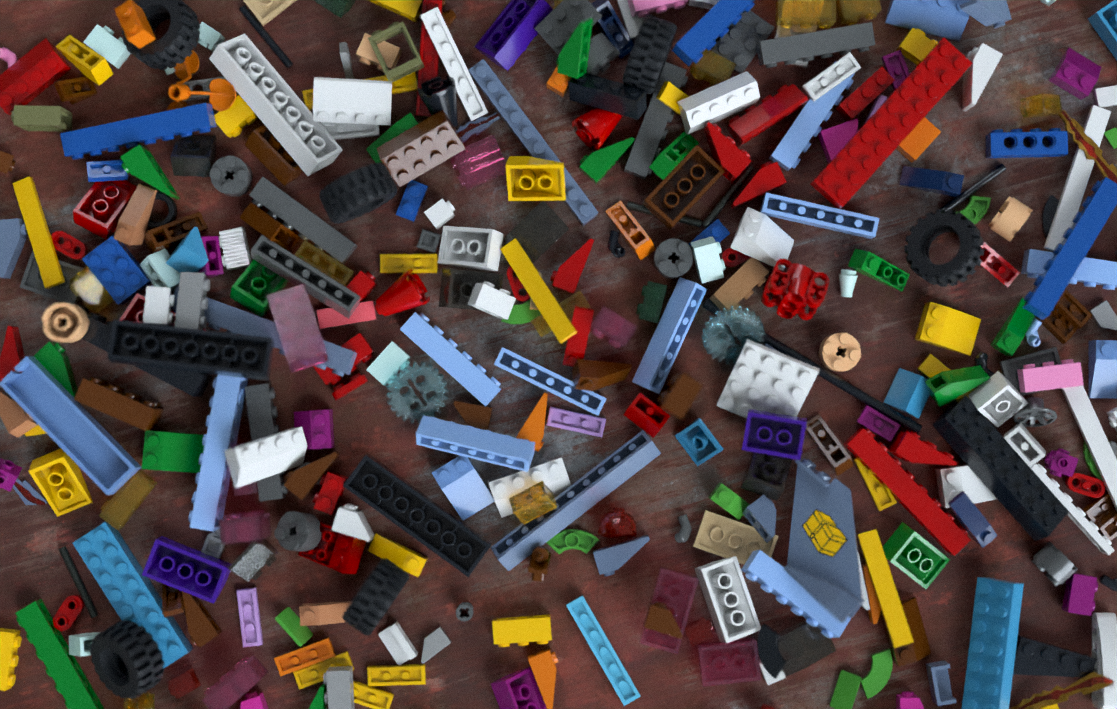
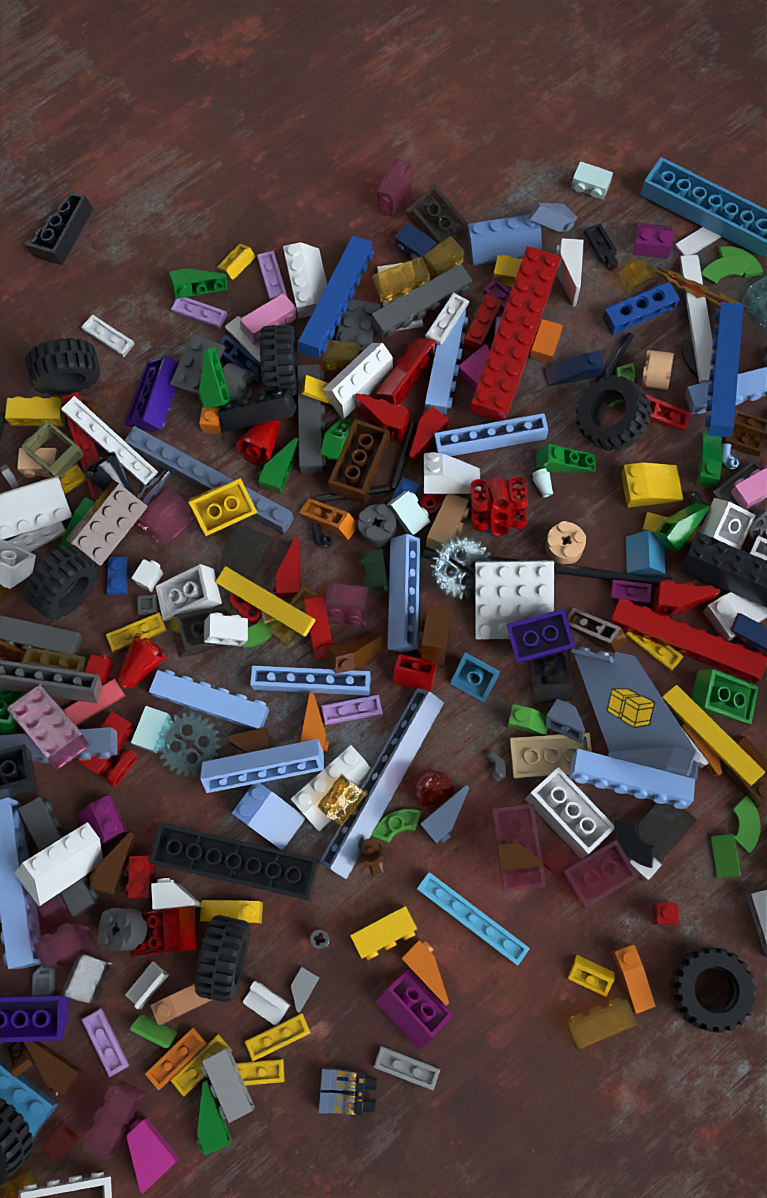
camera: 25 degrees left, 15 degrees down
none -> white panel [125,961,169,1009]
none -> black hinge [584,223,618,271]

